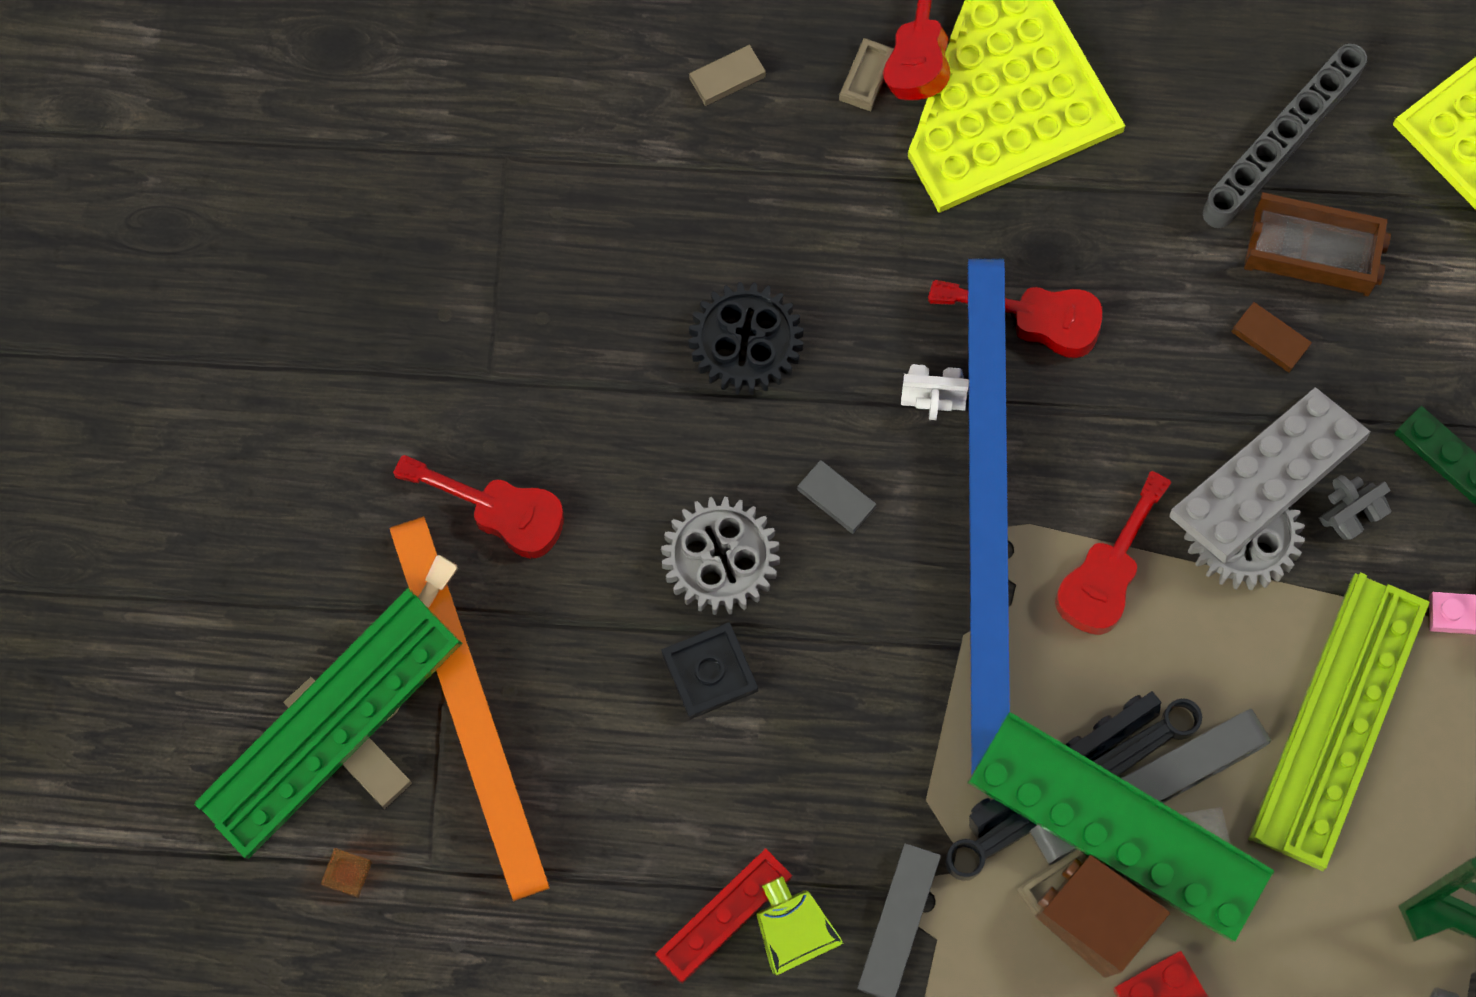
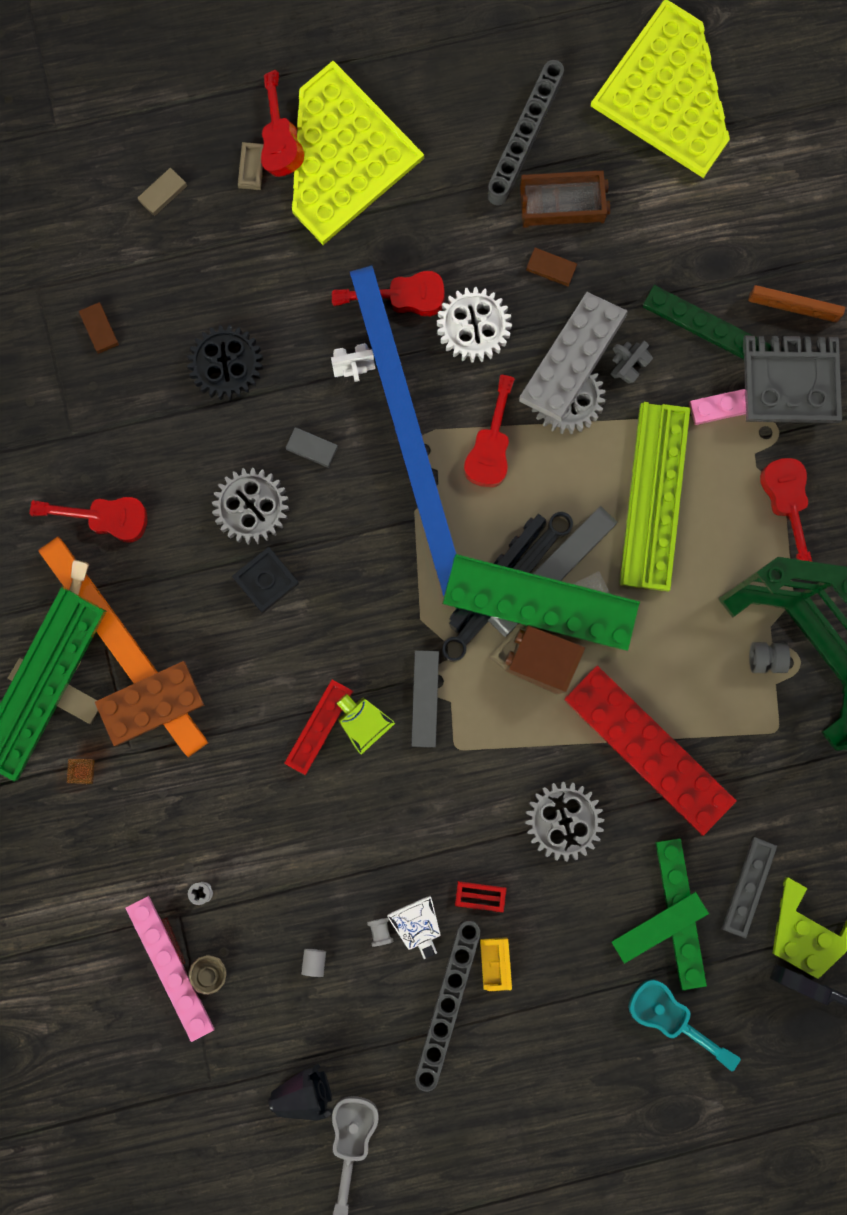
camera: 20 degrees left, 10 degrees up
none -> reddish brown tile [79,302,119,354]
none -> dark orange plate [95,661,205,747]
none -> white gear [437,287,512,362]

